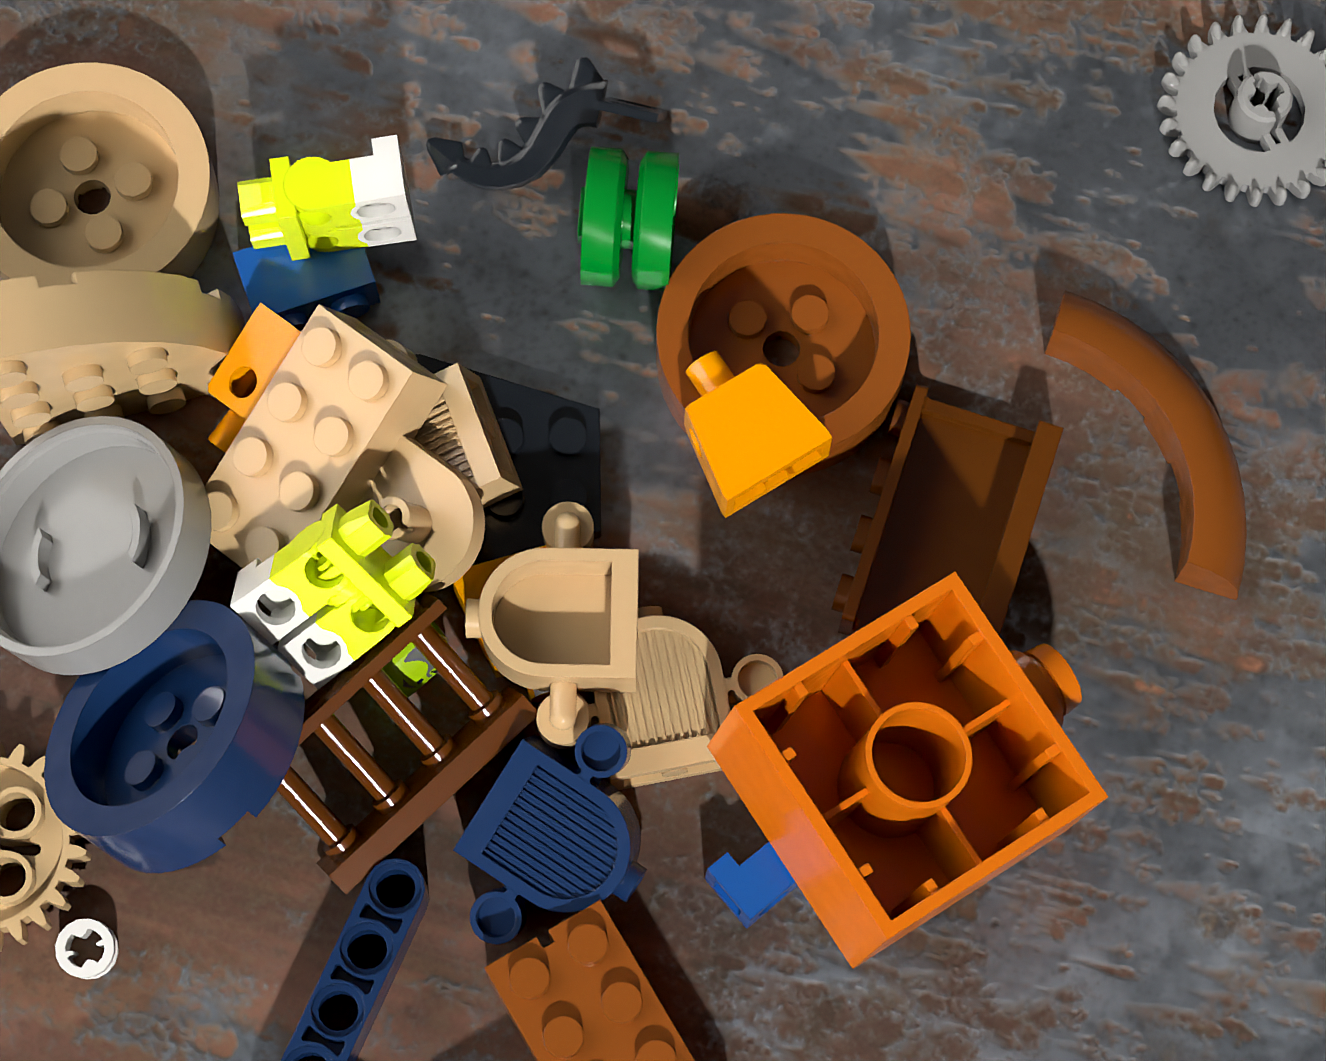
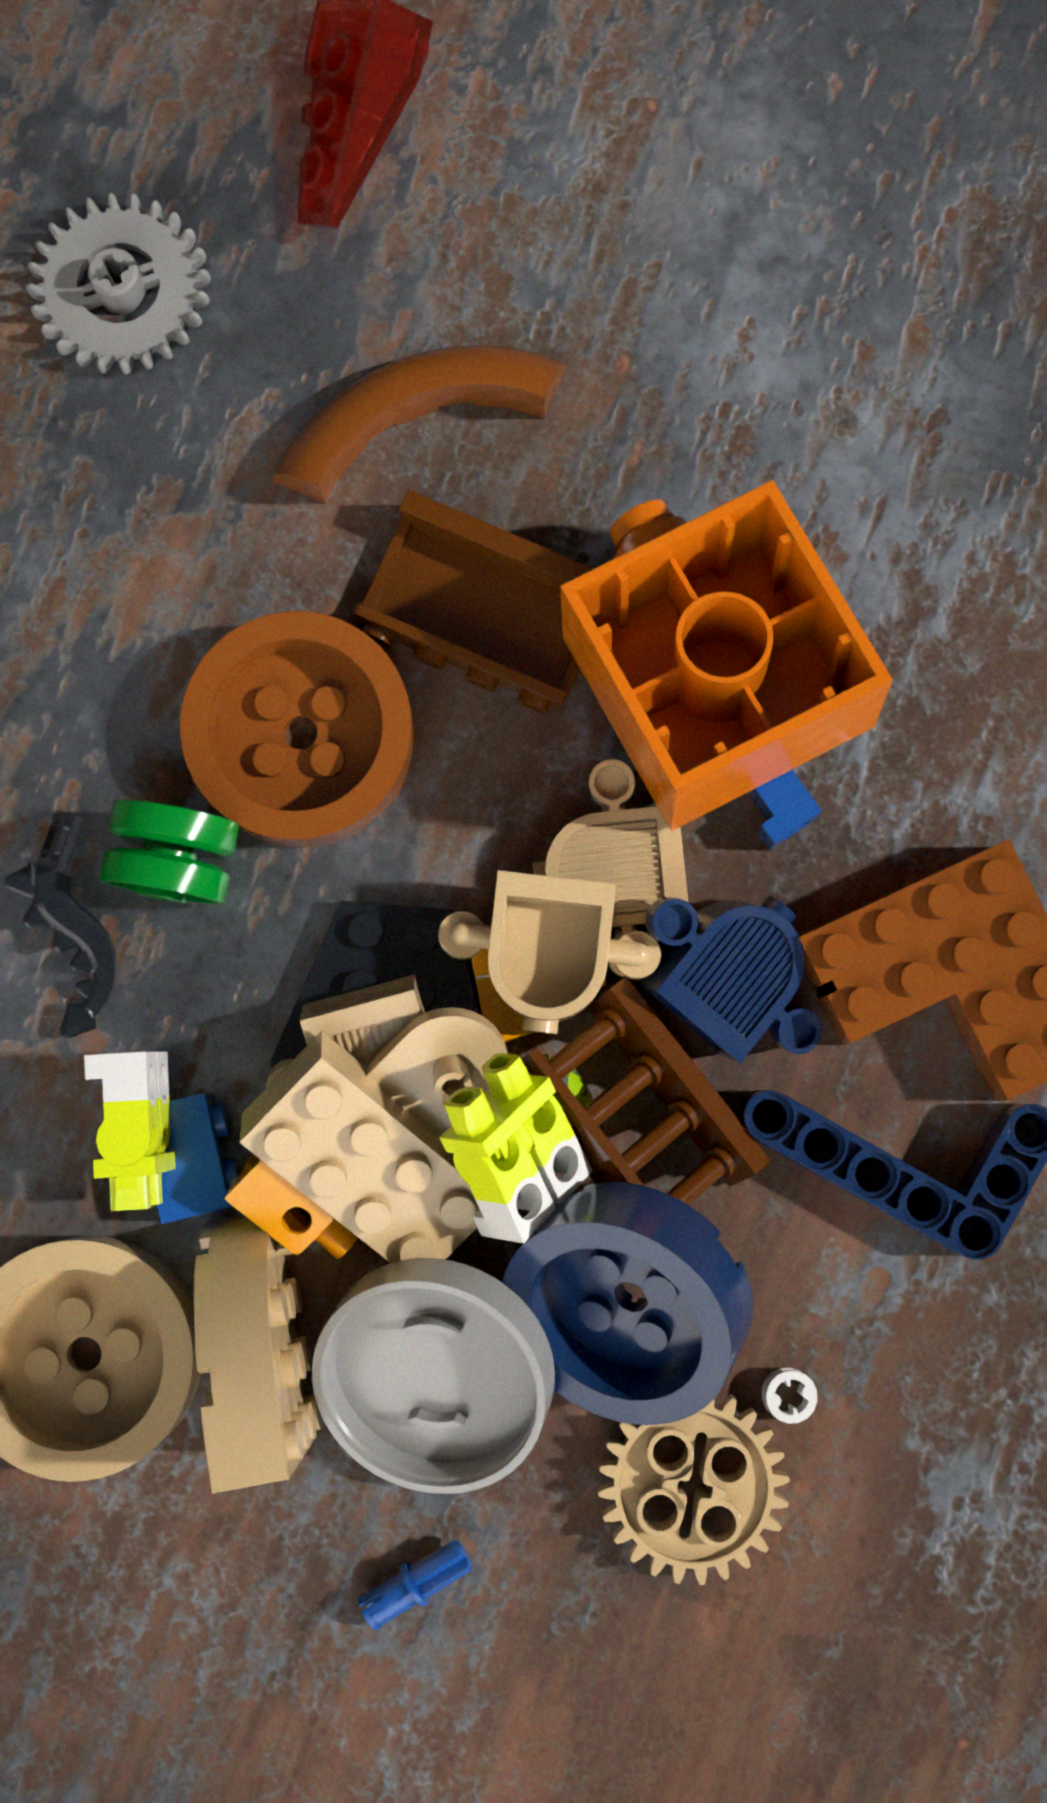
camera: 80 degrees left, 10 degrees up
light orange torso [684,351,832,518] -> none

